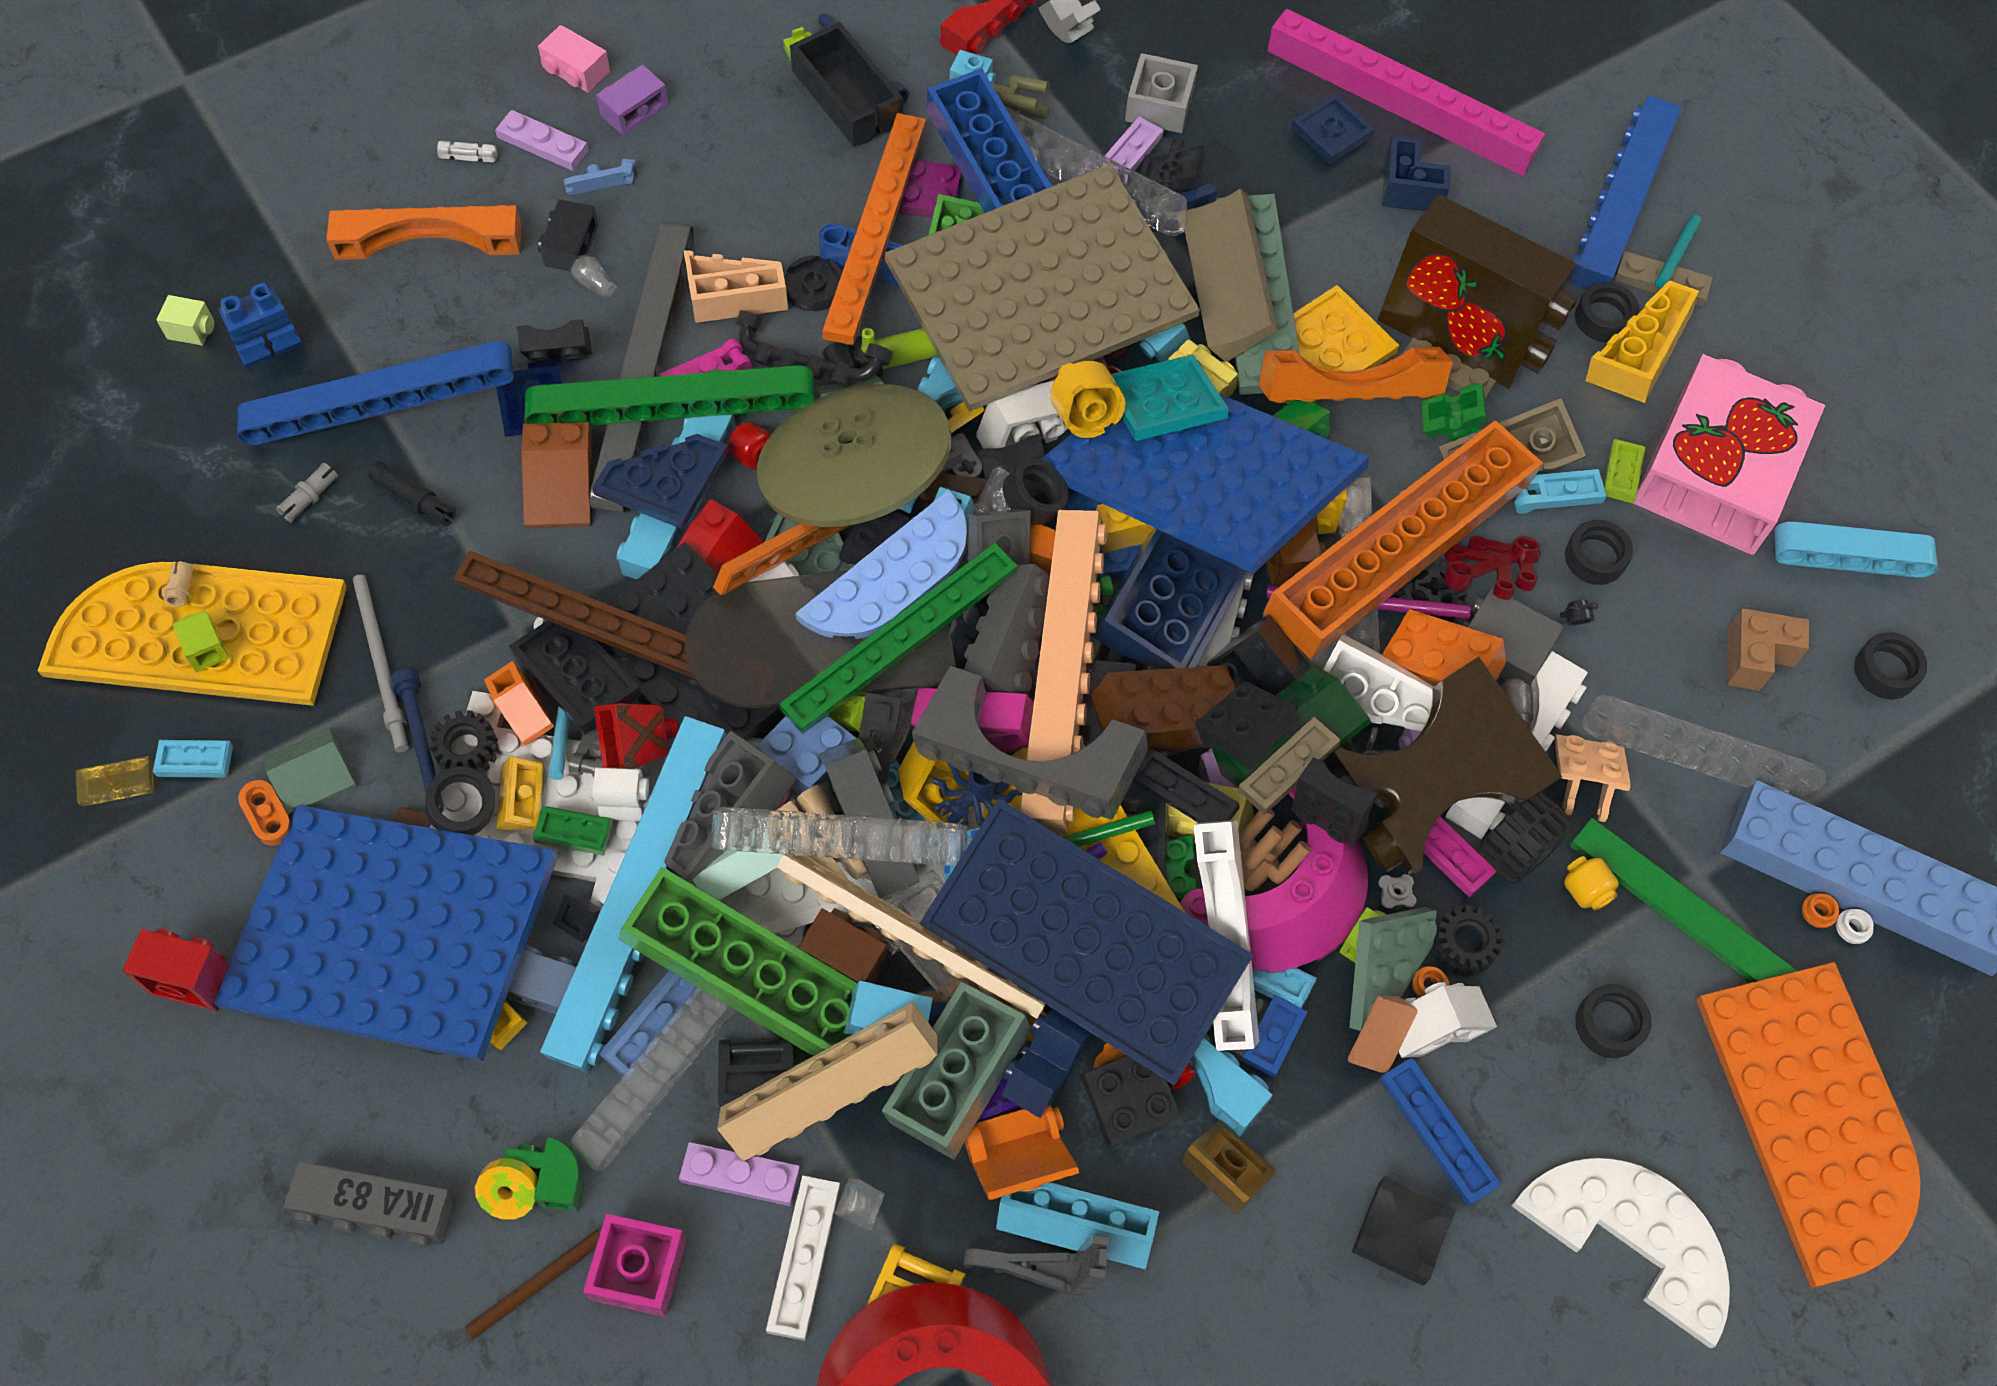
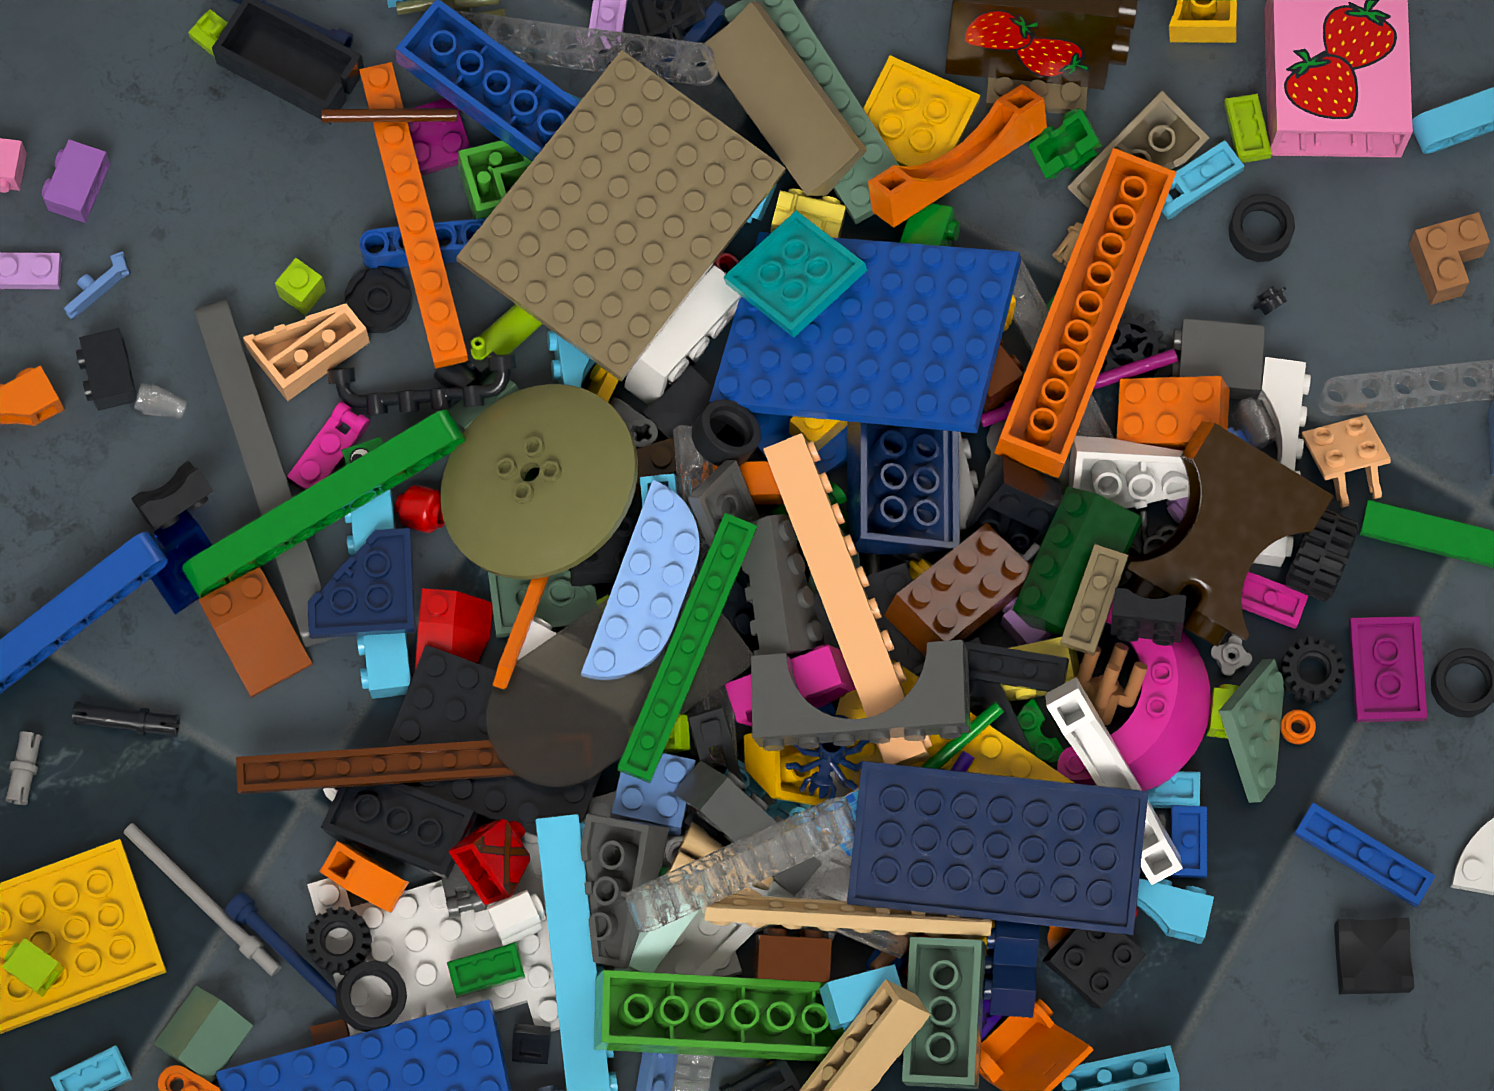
camera: 25 degrees left, 10 degrees up
yellow slope [496,756,544,830] -> none
medium azure bar [549,706,571,780] -> none
yellow brick [1050,361,1126,438] -> none
pearl gold slope [1182,1120,1277,1215] -> none
black brick [1195,681,1301,770] -> none
nougat slope [1348,995,1418,1073] -> none
white brick [1399,982,1497,1058] -> none
dark red plant [1445,536,1541,600] -> none
yellow head [1564,856,1619,911] -> none
none -> lime brick [275,258,326,316]
none -> reddish brown bar [321,108,458,123]
none -> magenta plate [1348,616,1427,722]

